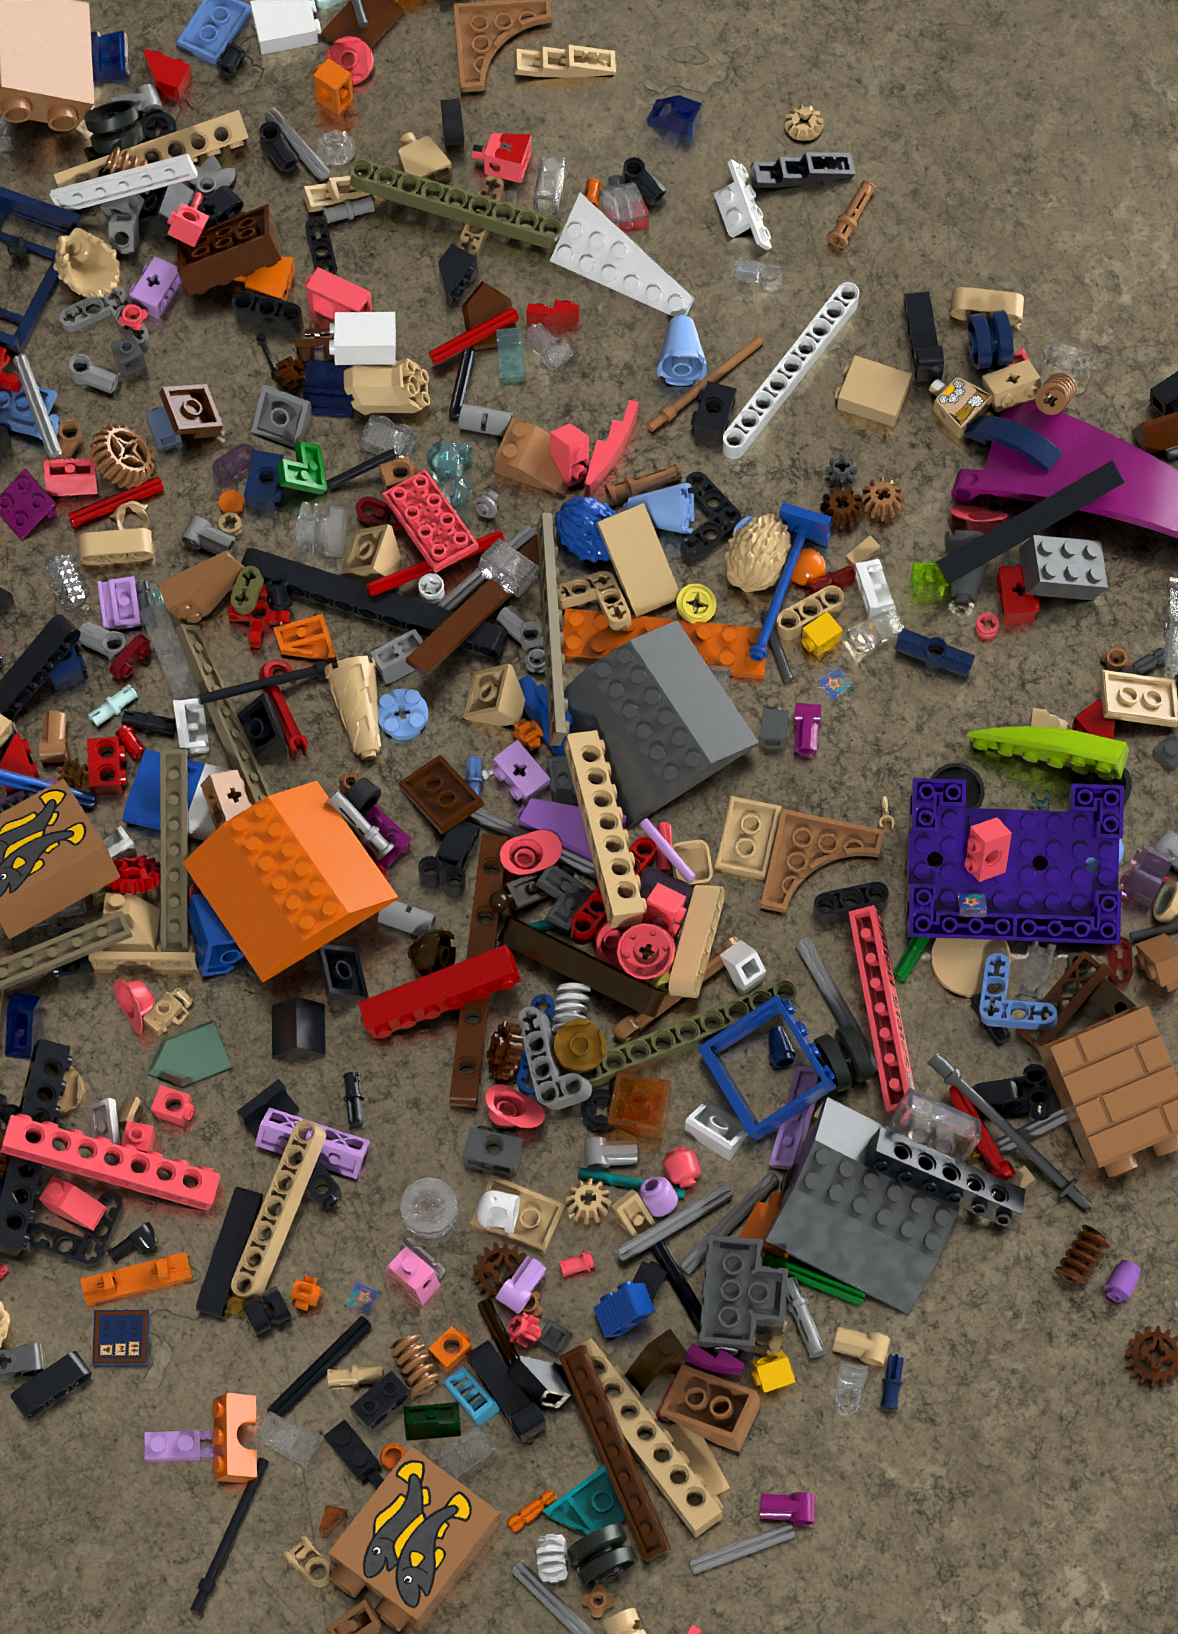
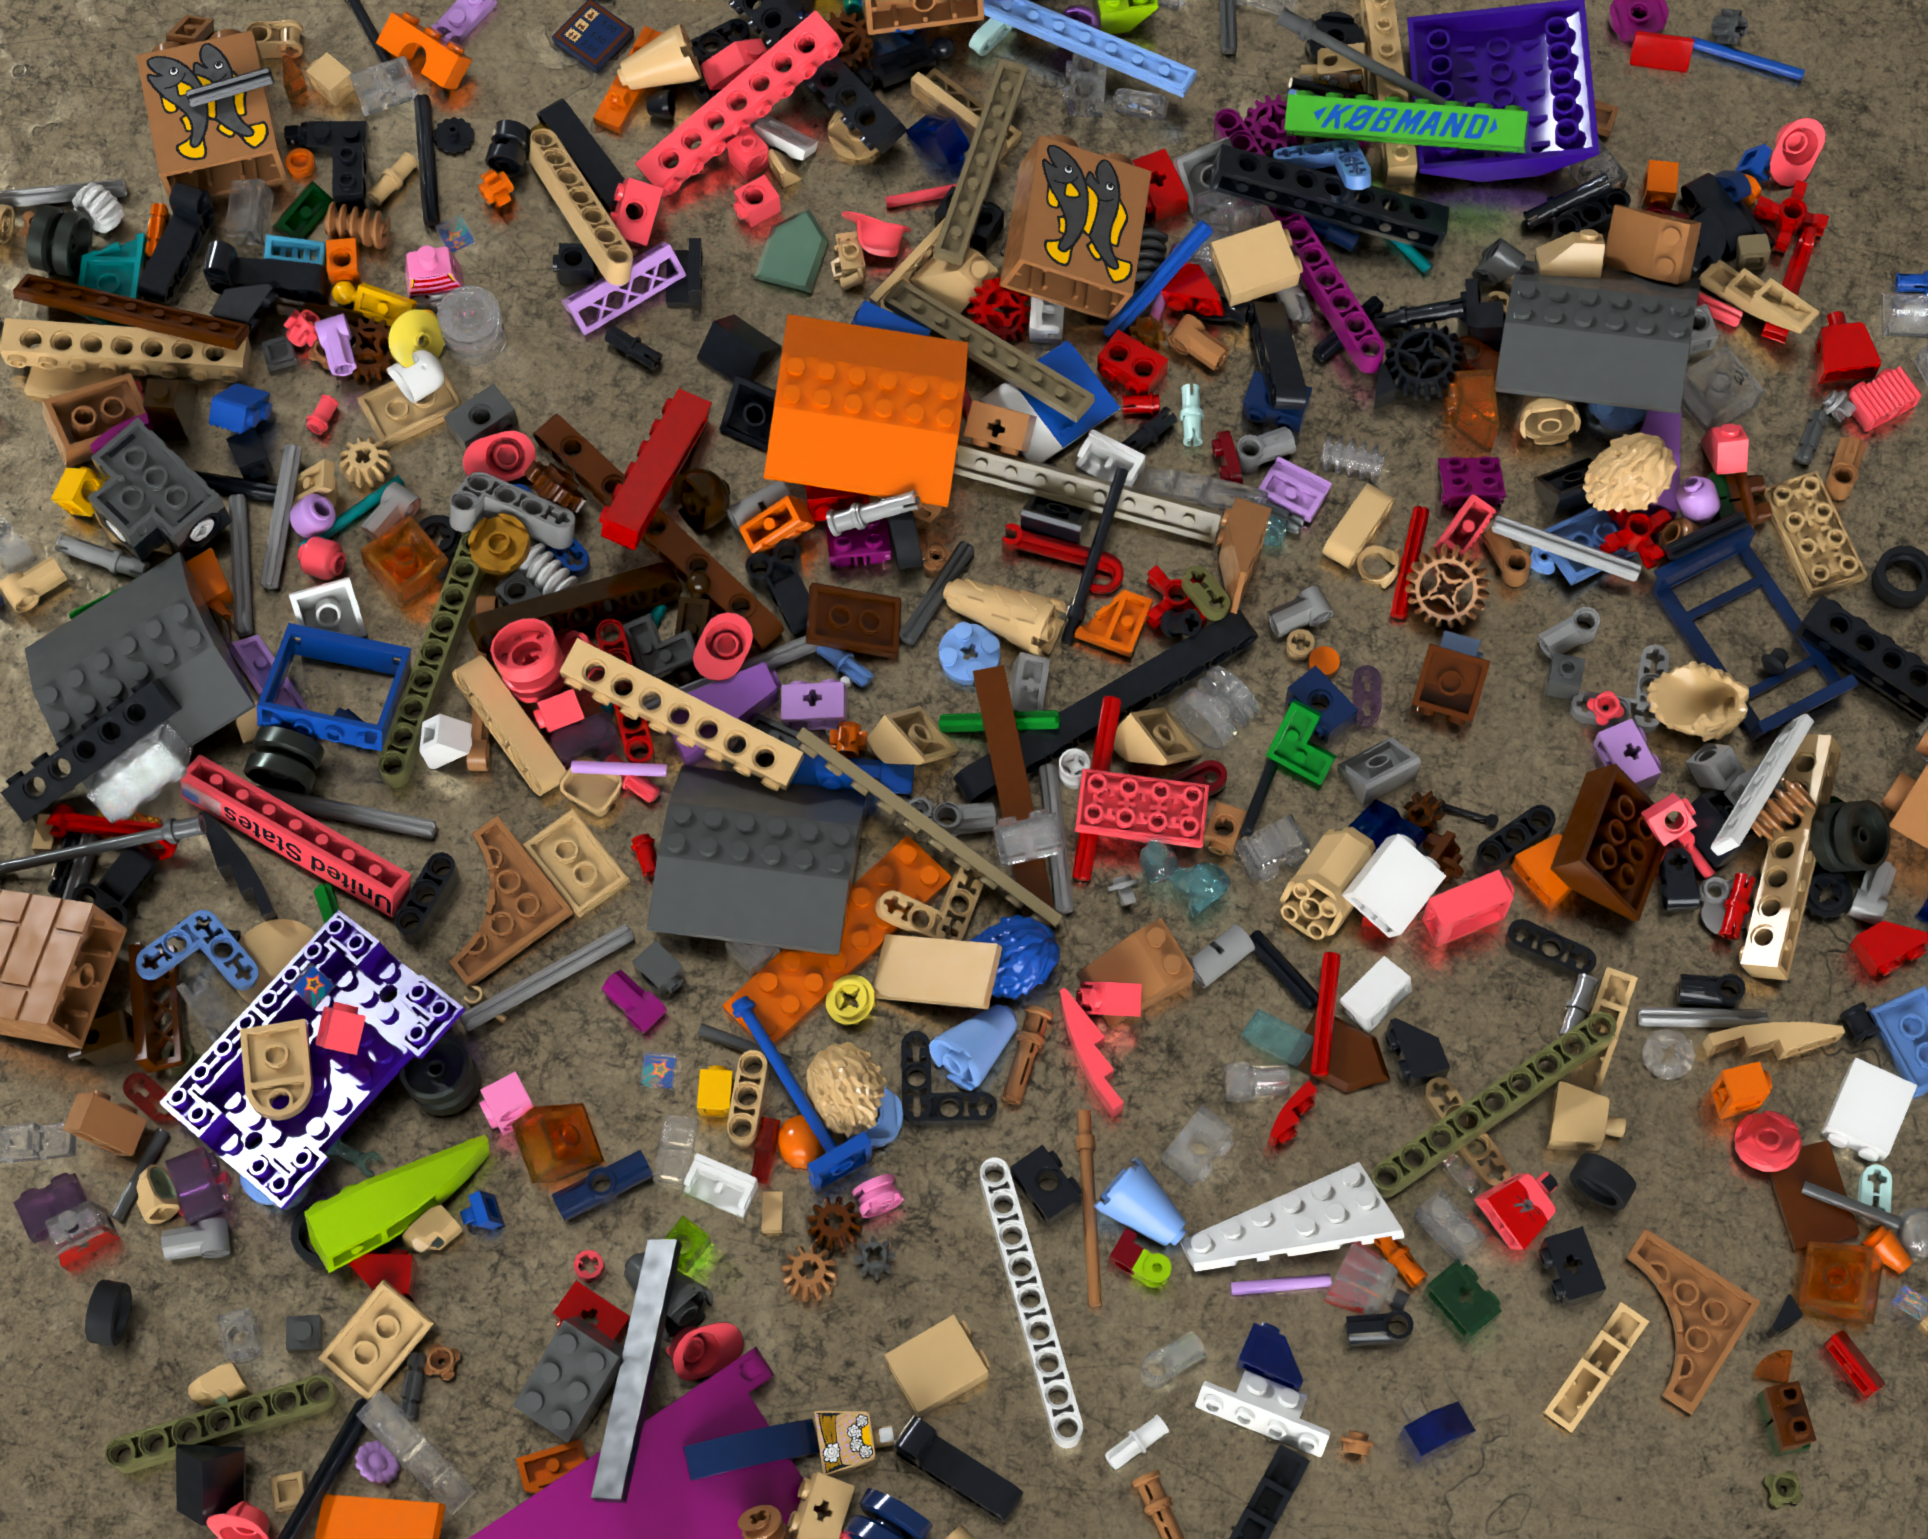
camera: 130 degrees right, 0 degrees up
none -> black axle [47,836,80,898]
none -> black beam [137,181,215,305]
none -> axle [186,67,274,107]
none -> black slope [199,811,279,922]
none -> tan tile [240,1019,314,1121]
none -> tan brick [306,52,356,107]
none -> yellow plate [332,281,438,326]
none -> light yellow dish [388,309,444,368]
none -> black piece [434,117,474,154]
none -> light grey axle [460,924,634,1031]
none -> blue tile [460,1190,504,1230]
none -> bright pink brick [479,1071,538,1136]
none -> dark grey brick [495,570,542,606]
none -> clear orange slope [511,1103,605,1184]
none -> orange wing [516,1439,587,1494]
none -> coral brick [609,177,663,248]
none -> tan cone [617,24,702,90]
none -> red pin [631,834,657,877]
none -> orange brick [739,495,815,556]
none -> bright pink wheel [852,1174,904,1219]
none -> coral bar [885,184,957,208]
none -> dark grey axle [899,541,974,645]
none -> green axle [939,710,1061,733]
none -> white axle [1105,1415,1169,1470]
none -> leg [1108,1228,1172,1287]
none -> clear brick [1161,1105,1234,1187]
none -> lavender bar [1230,1273,1331,1296]
none -> clear blue slope [1236,1322,1303,1391]
none -> white hinge [1340,956,1412,1033]
none -> medium nougat plate [1340,1430,1375,1455]
none -> clear green brick [1424,1259,1502,1343]
none -> black brick [1538,1226,1606,1308]
none -> tan slope [1703,1022,1845,1060]
none -> red pin [1718,873,1756,940]

